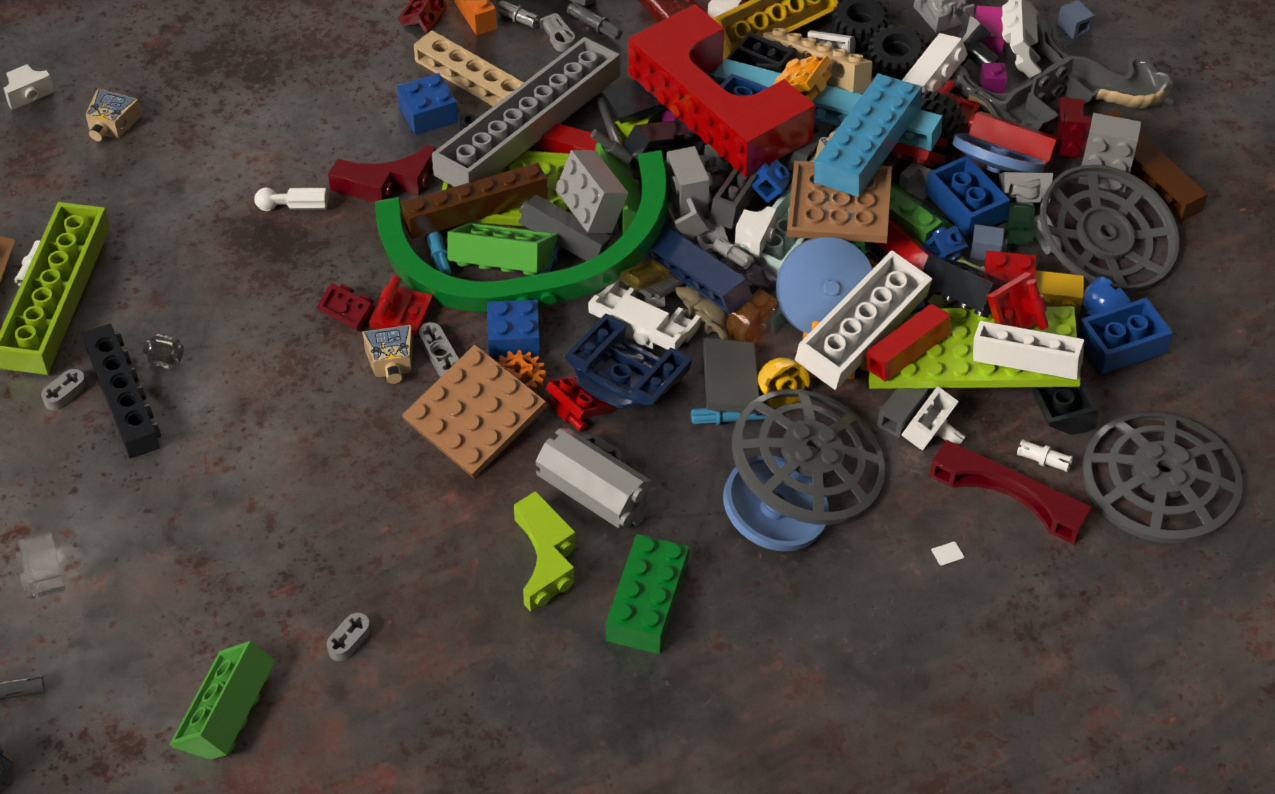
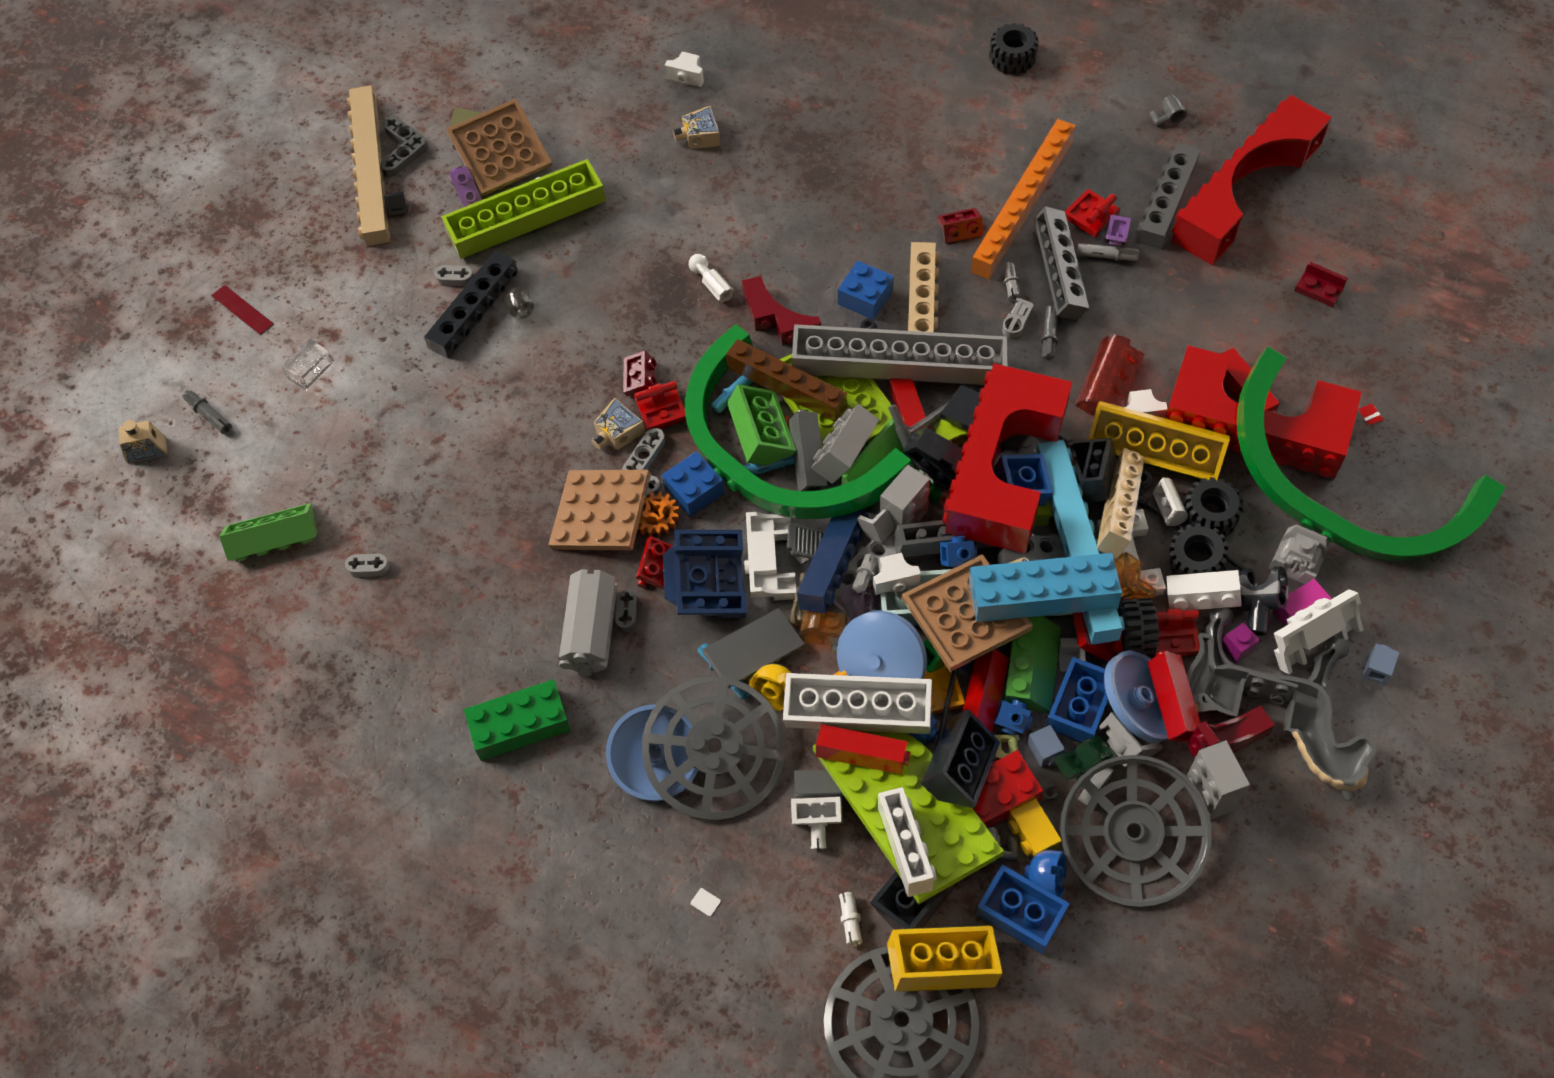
camera: 60 degrees right, 10 degrees up
lime arch [514,491,576,612] -> none
clear yellow tile [619,259,670,291] -> none
light orange plate [773,55,832,102] -> none
dark red arch [929,440,1092,545] -> none
red plate [986,272,1049,330] -> none
reddish brown brick [1103,109,1208,222] -> none
none -> yellow brick [887,926,1002,992]

